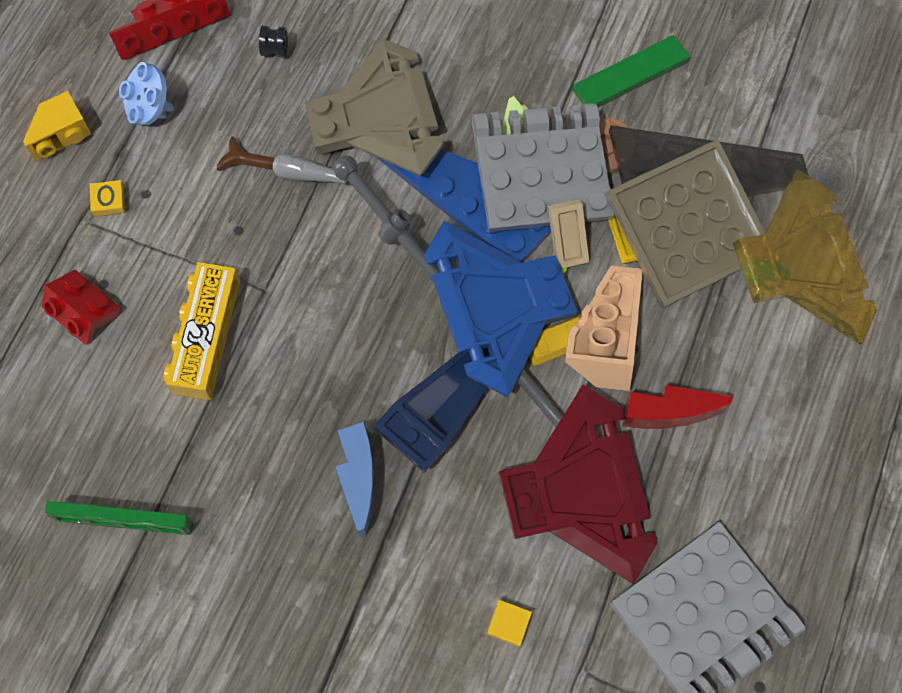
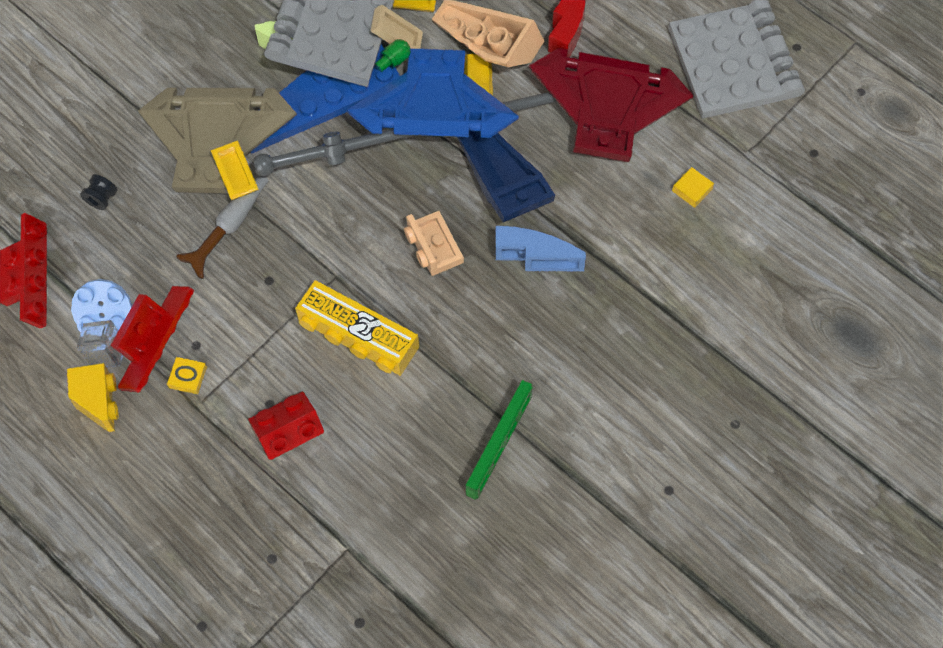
camera: 65 degrees left, 5 degrees down
none -> clear panel [77,320,123,368]
none -> red bracket [110,286,194,393]
none -> yellow tile [210,140,259,200]
none -> green cylinder [375,39,411,72]
none -> light nougat bracket [404,211,464,276]

